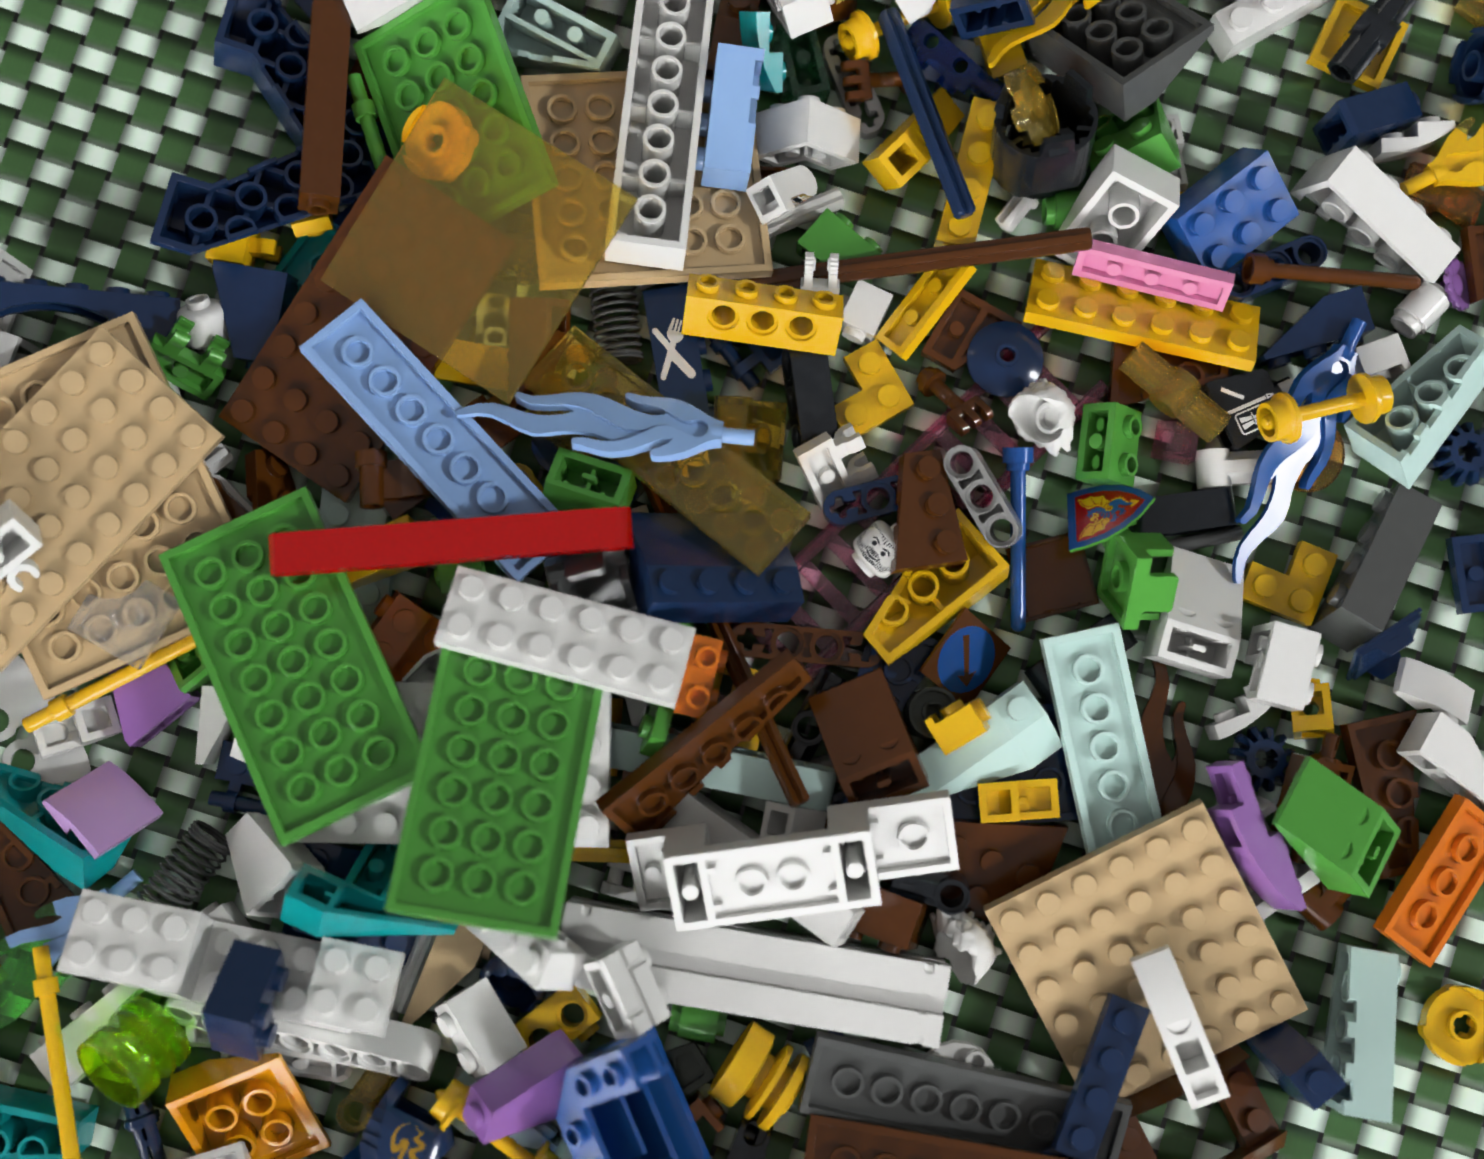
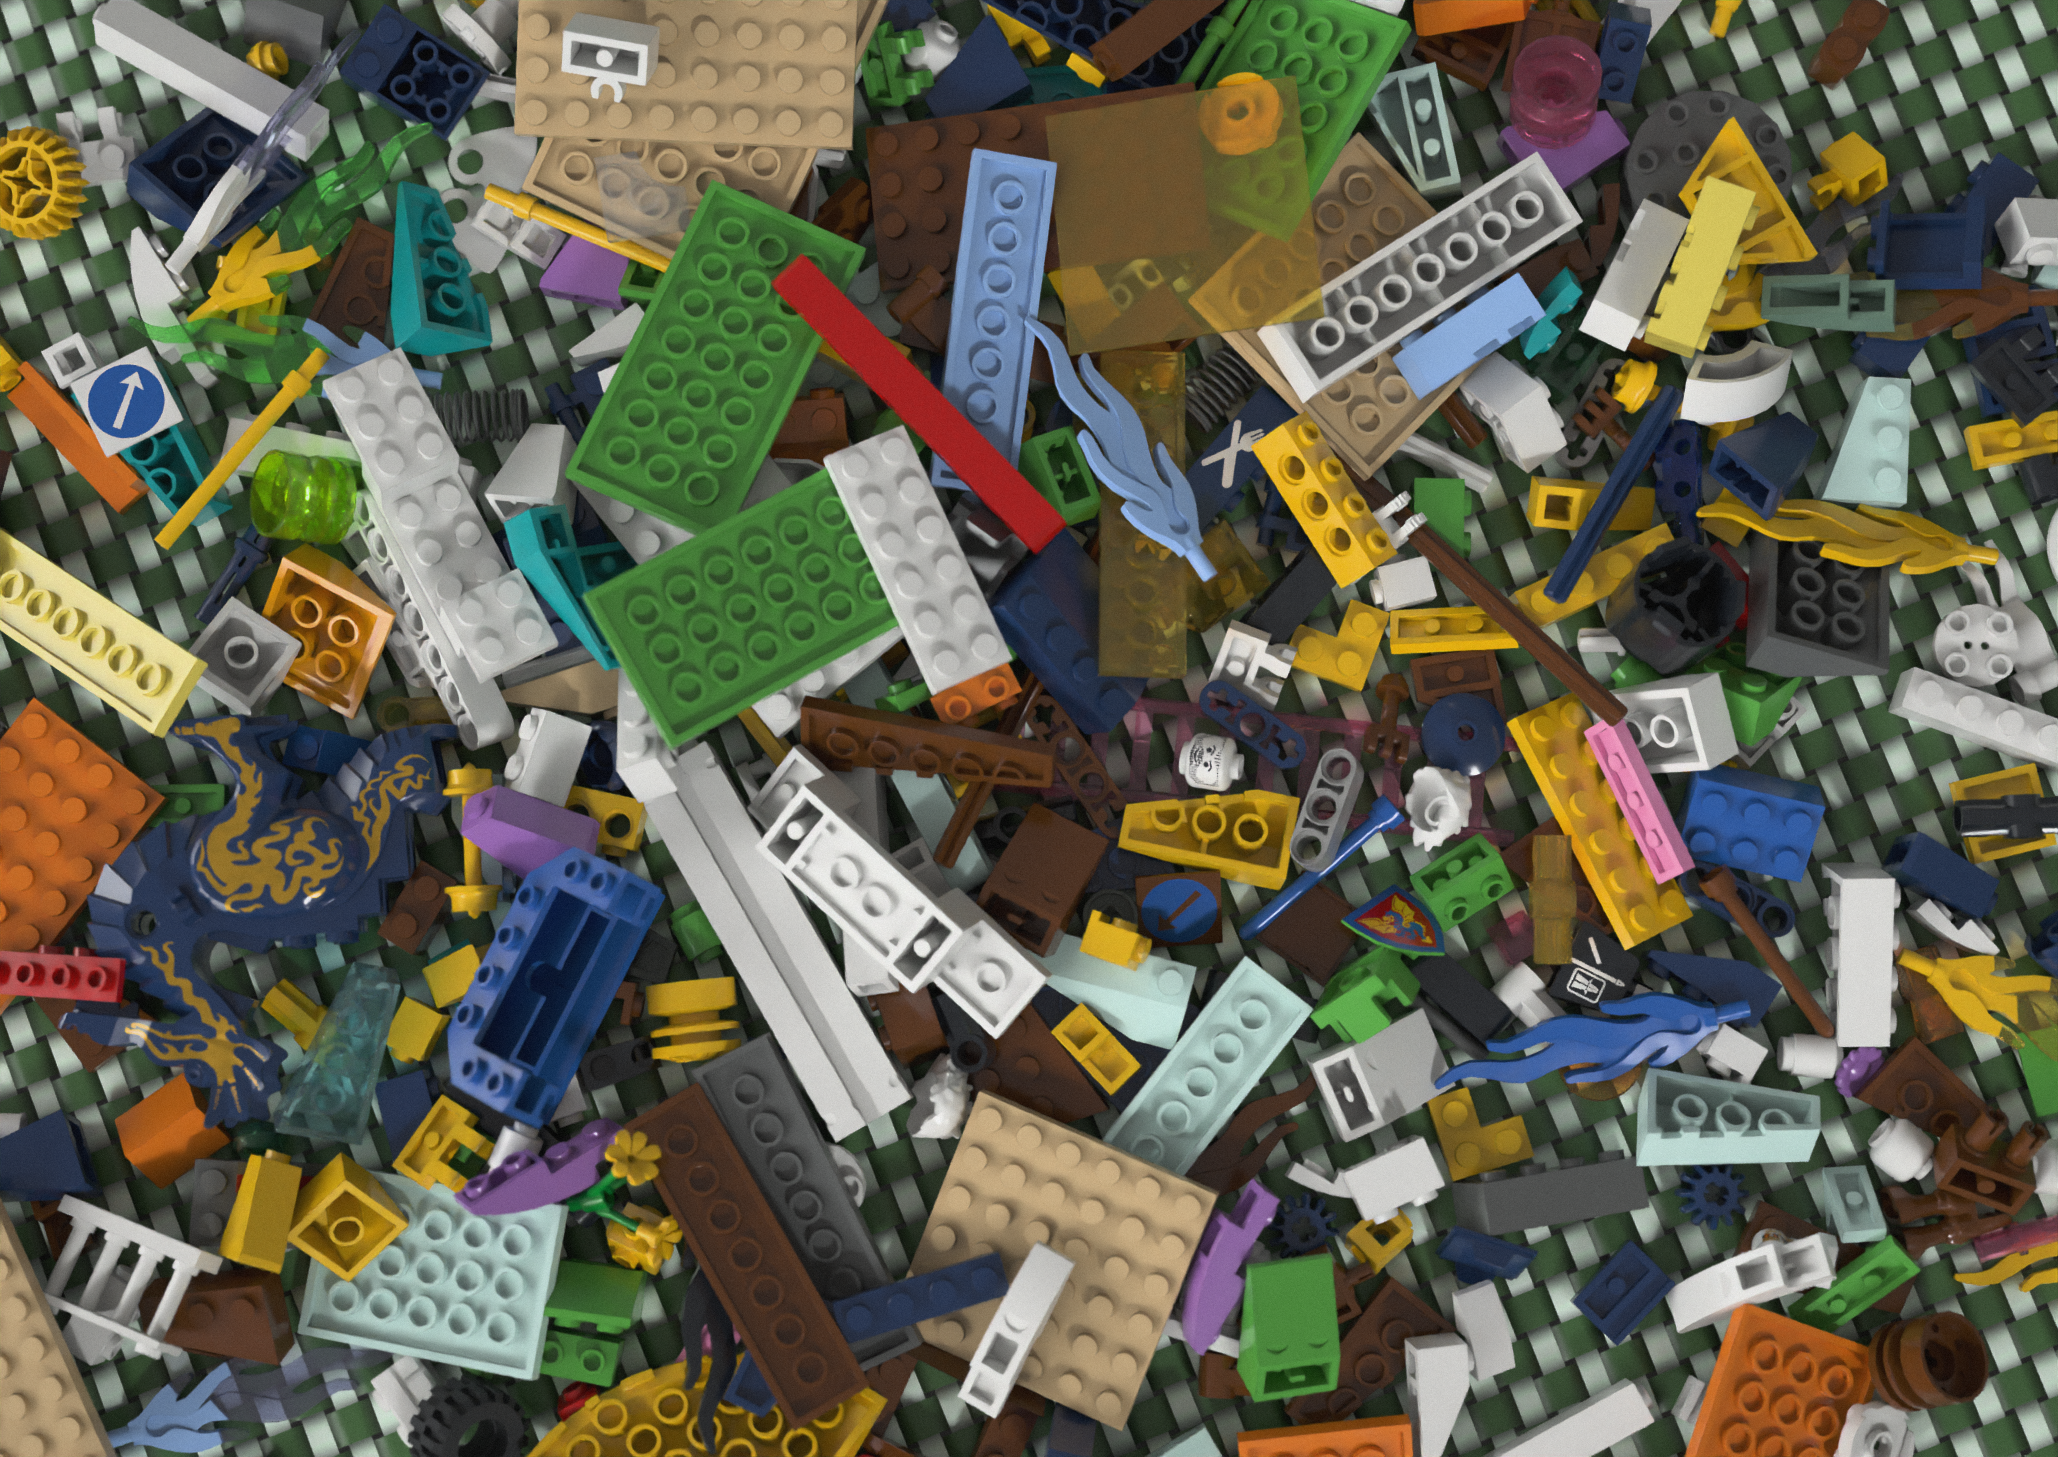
camera: 55 degrees right, 0 degrees up
lavender slope [42,761,164,860] -> none
dark blue brick [201,939,289,1062] -> none
white brick [582,939,671,1040] -> none
white leg [746,165,818,225] -> none
reddish brown wing [890,449,968,574] -> none
clear yellow plate [1004,62,1060,146] -> none
yellow piece [1256,372,1394,444] -> none

